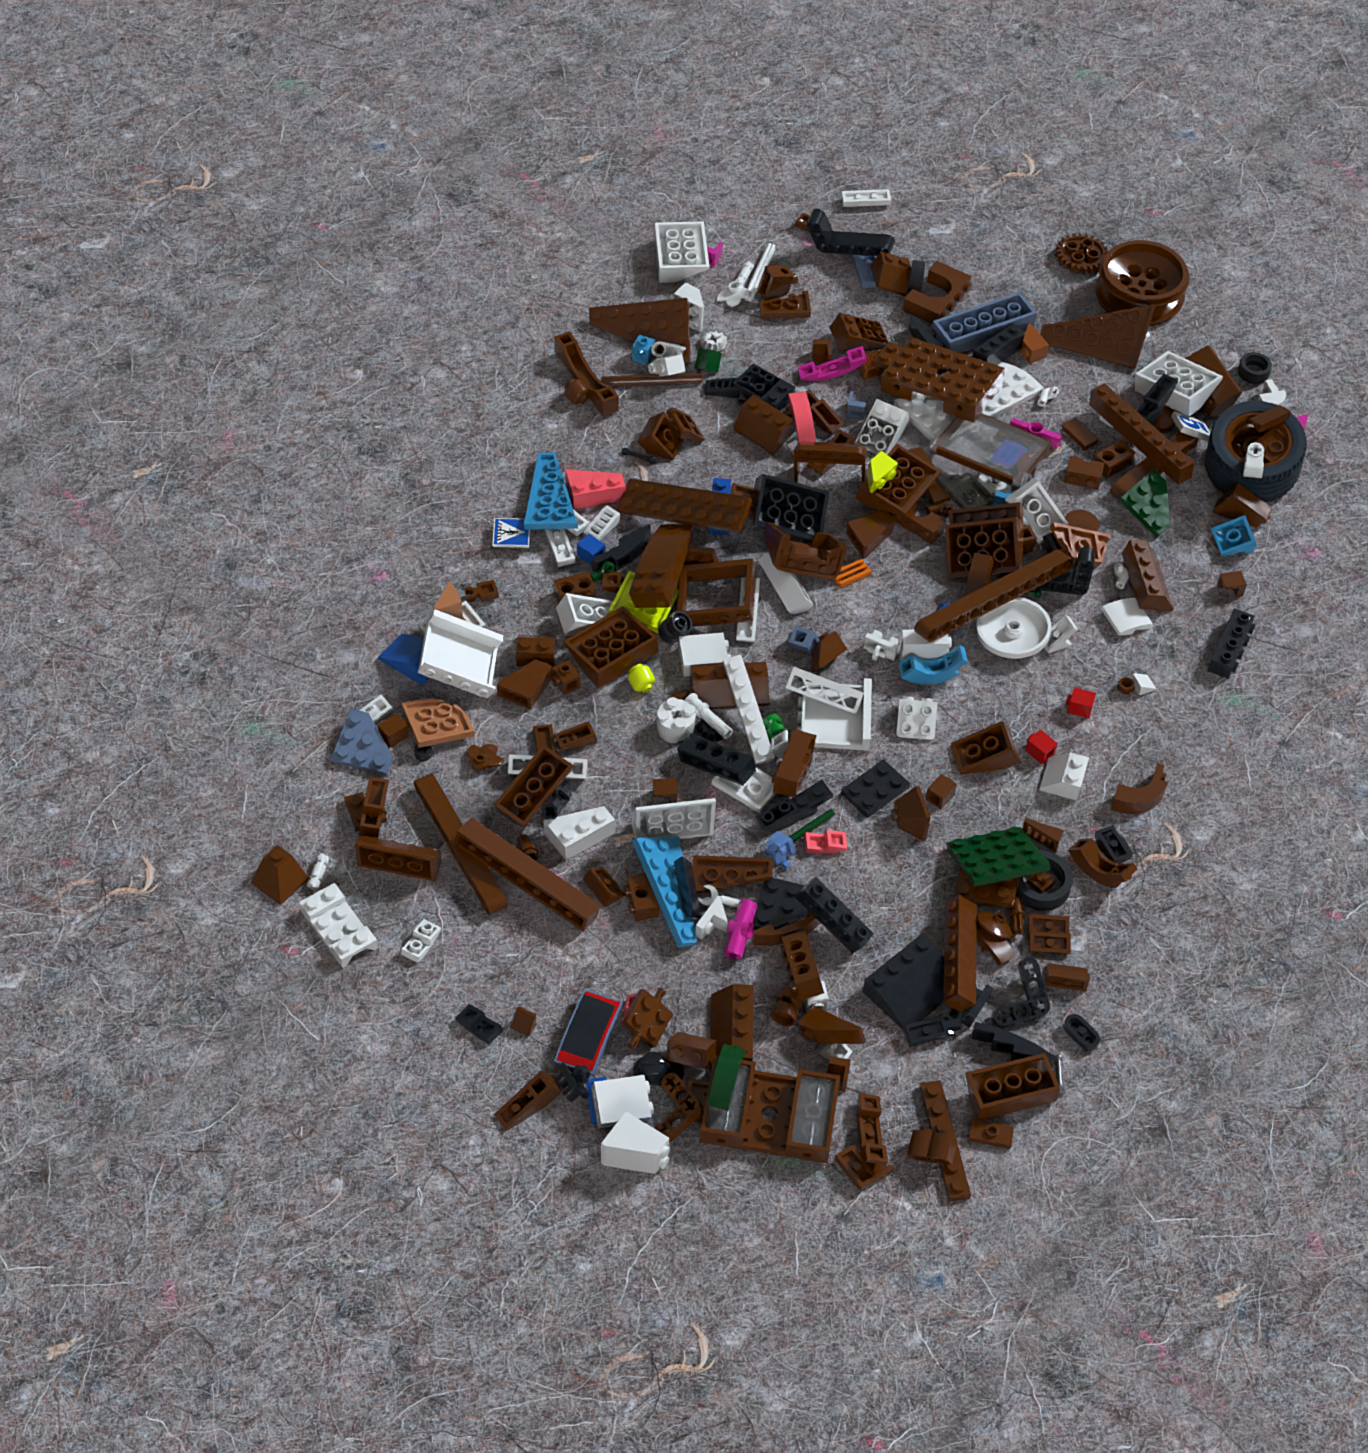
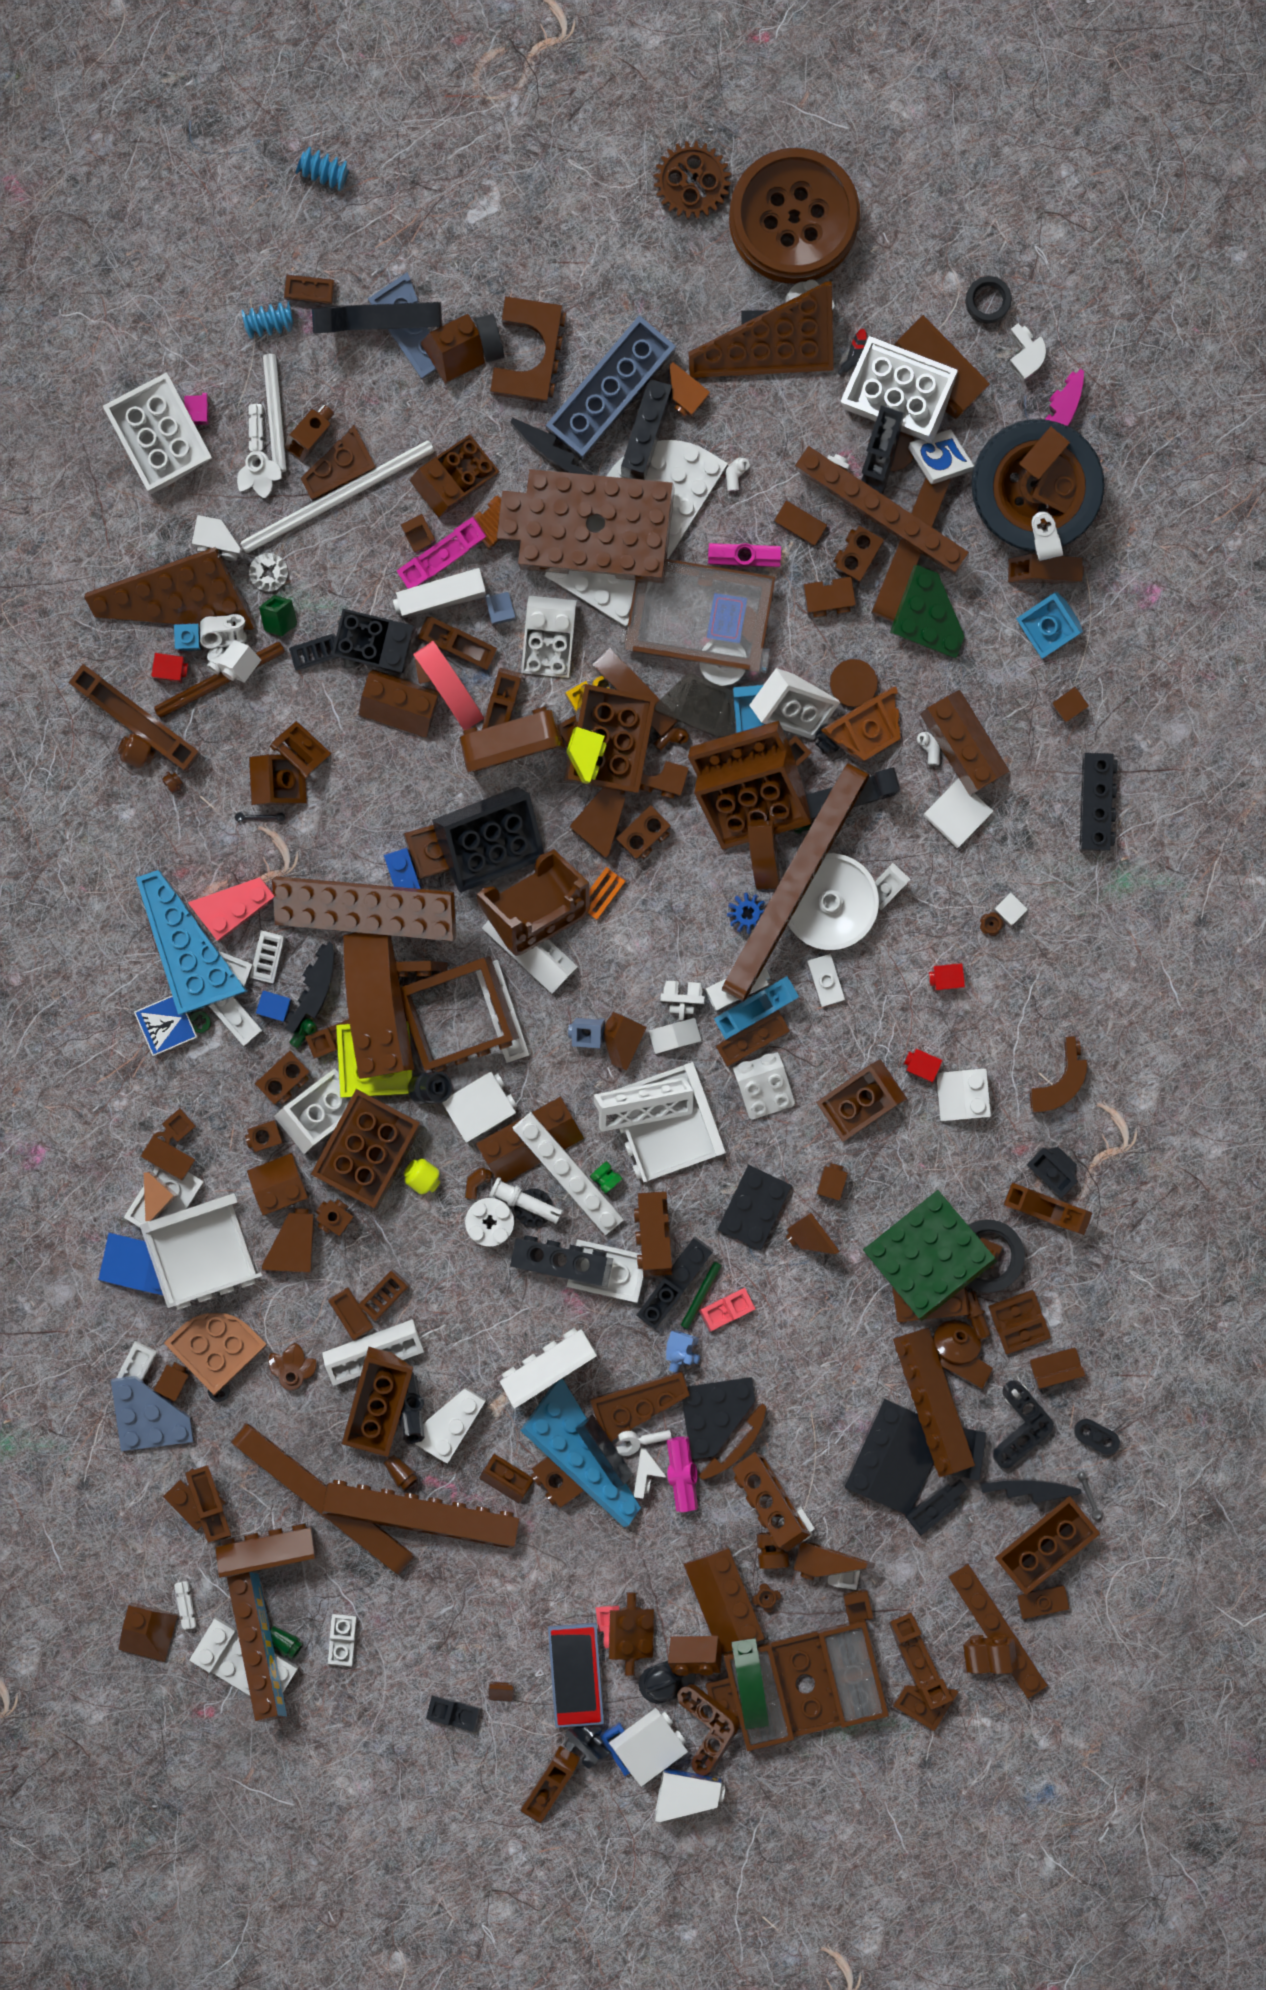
camera: 30 degrees left, 35 degrees up
reddish brown panel [652,778,678,803] -> none
white slope [771,730,788,759] -> none
black brick [795,877,874,954] -> none
white plate [841,189,891,207] -> none
reddish brown slope [1022,818,1063,852] -> none
none -> reddish brown slope [140,1135,196,1181]
none -> red brick [151,653,189,683]
none -> reddish brown plate [162,772,183,794]
none -> dark green bush [189,1011,211,1033]
none -> reddish brown brick [227,1572,287,1722]
none -> white axle [241,441,434,553]
none -> dark azure piece [242,301,293,339]
none -> reddish brown brick [245,1120,283,1152]
none -> dark green cone [270,1626,303,1659]
none -> dark azure piece [295,146,349,191]
none -> white slope [393,568,486,618]
none -> reddish brown brick [616,805,671,860]
none -> white slope [649,1018,701,1054]
none -> reddish brown plate [715,1010,790,1067]
none -> reddish brown plate [752,1583,781,1612]
none -> white plate [807,954,845,1007]

